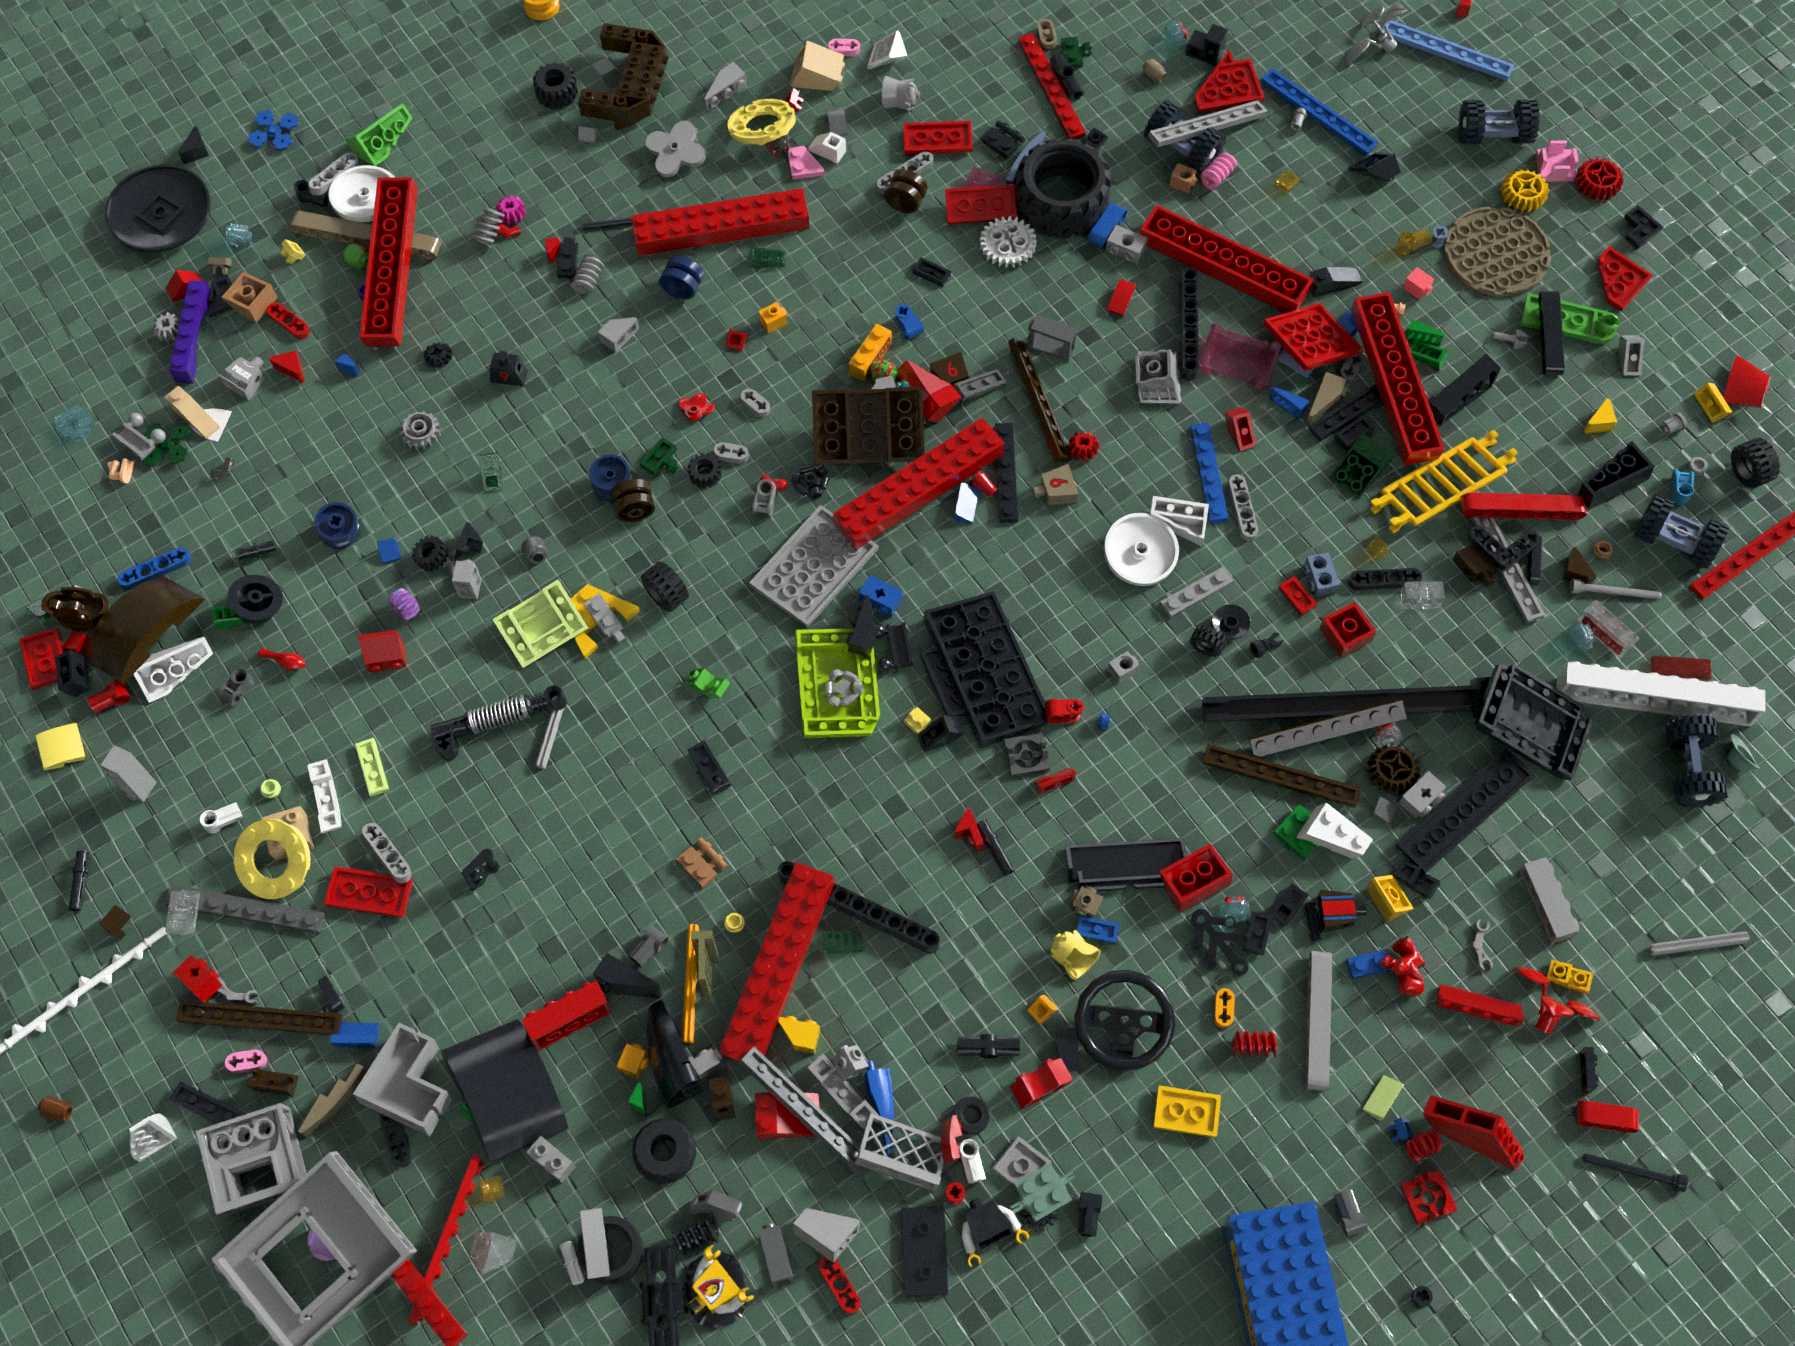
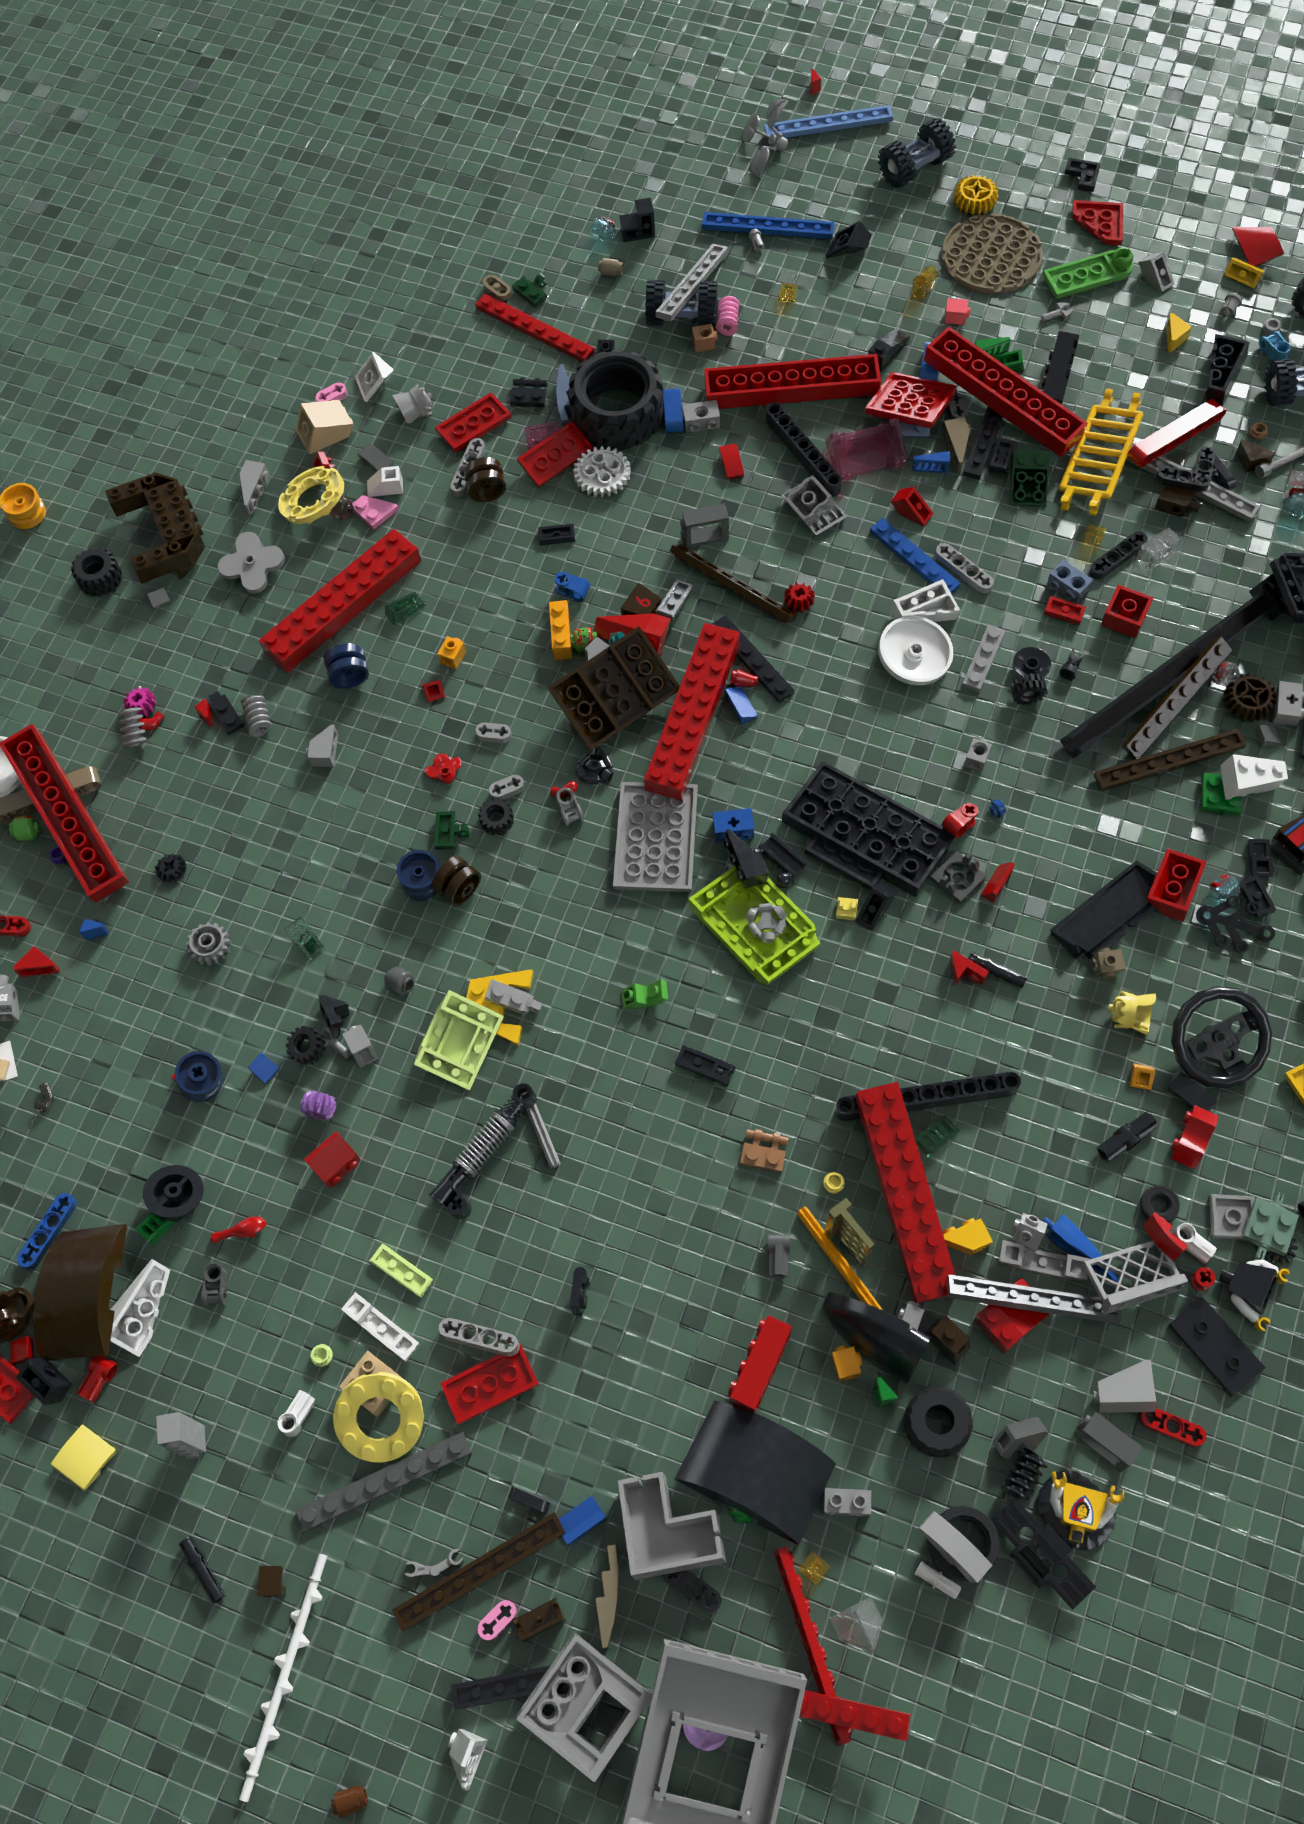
camera: 30 degrees left, 0 degrees up
clear brick [165,889,200,936] -> none
red brick [173,954,222,1003] -> none
black pin [236,540,277,561] -> none
black torso [490,351,528,387] -> none
black bar [583,217,632,230] -> none
black slope [593,953,663,998] -> none
black tyre [641,561,689,612] -> none
dark tan torso [1032,464,1078,505] -> none
black piece [1049,53,1084,101] -> none
blue plate [1077,916,1119,945] -> none
red wing [1194,50,1264,114] -> none
light orange beam [1214,988,1235,1029] -> none
sand blue bush [1429,226,1448,249] -> none
bright pink panel [1535,141,1578,182] -> none
black beam [1538,291,1565,376] -> none
red gear [1575,157,1624,201] -> none

